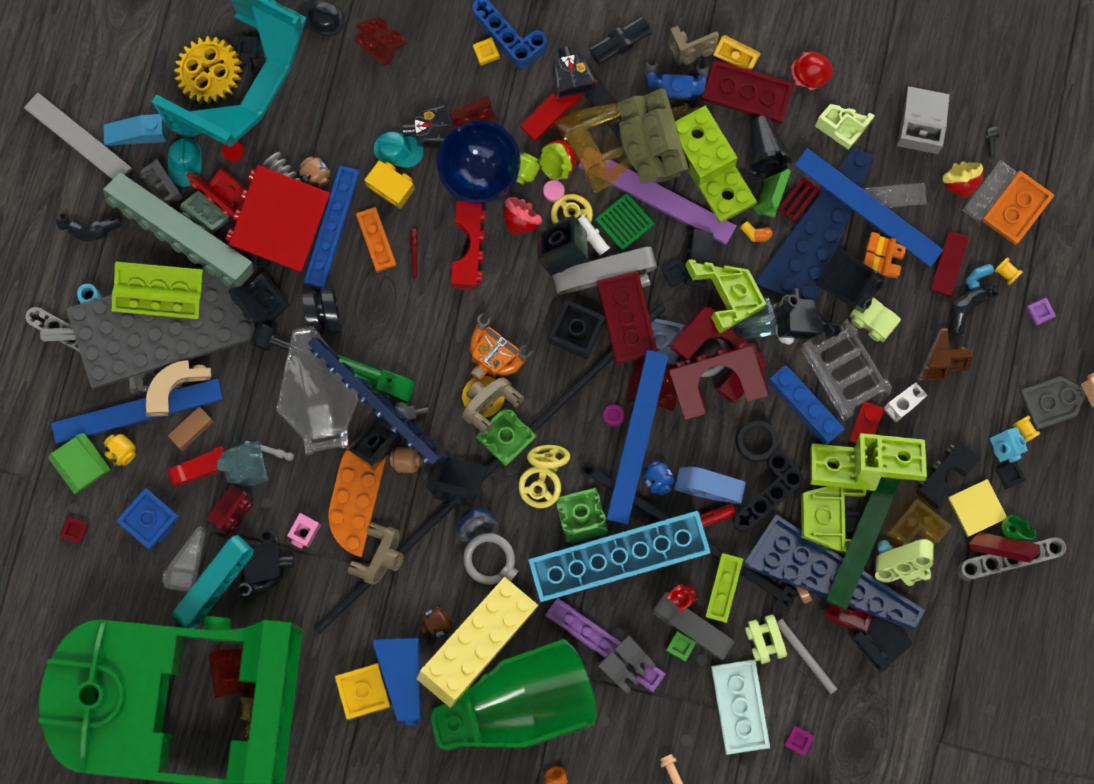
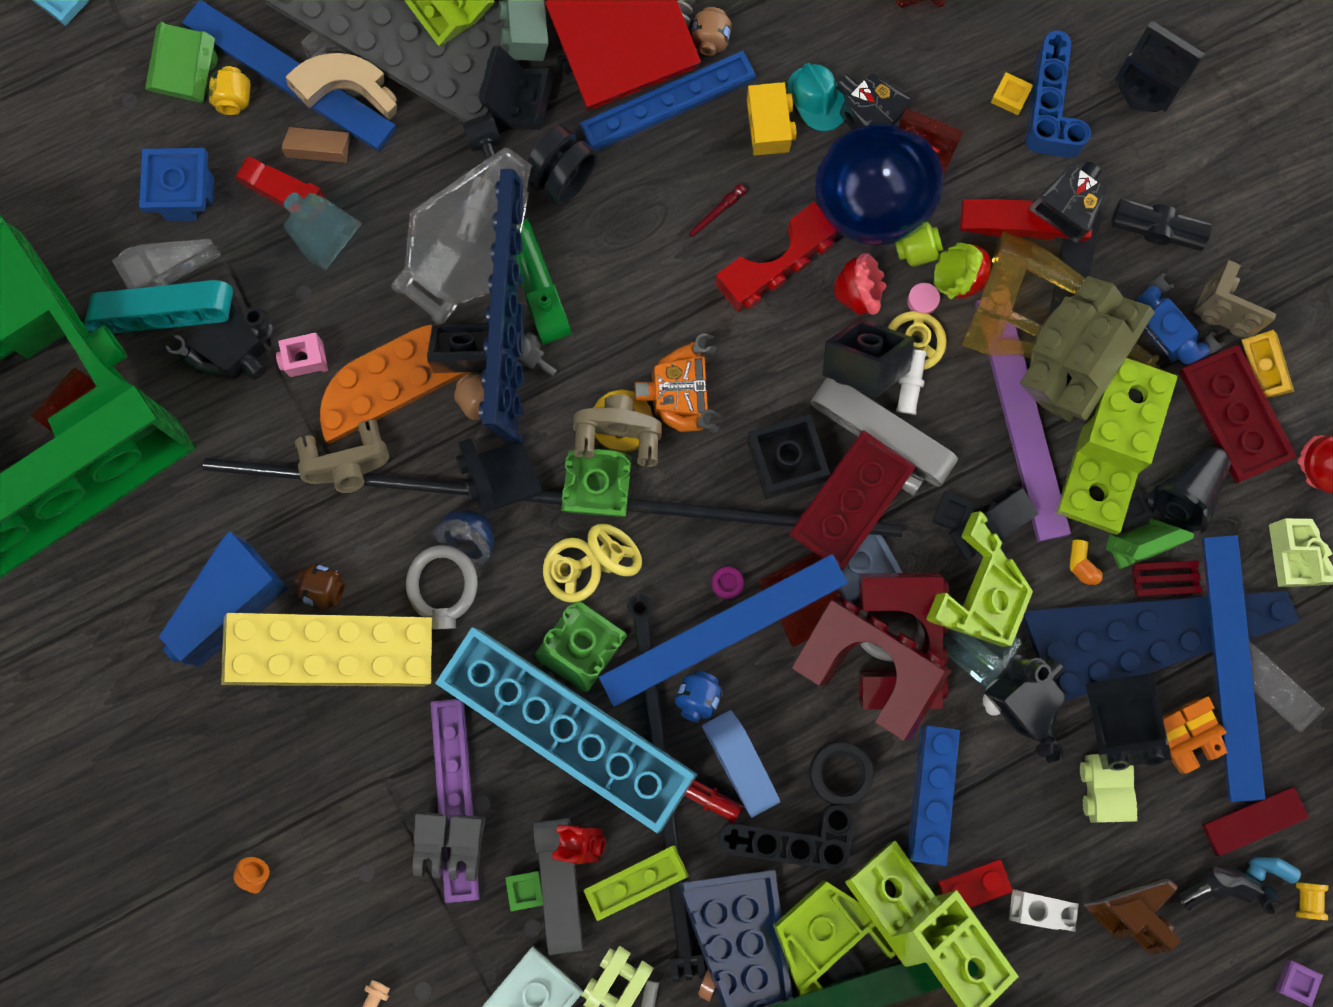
camera: 45 degrees right, 0 degrees up
dark red tile [60,517,89,545] -> none
dark red bracket [206,484,254,534] -> none
light grey piece [245,441,294,461] -> none
yellow container [335,663,392,720] -> none
orange tile [356,207,397,273] -> none
green windscreen [431,639,597,751] -> none
green tile [595,193,655,252] -> none
clear fence [801,319,892,421] -> none

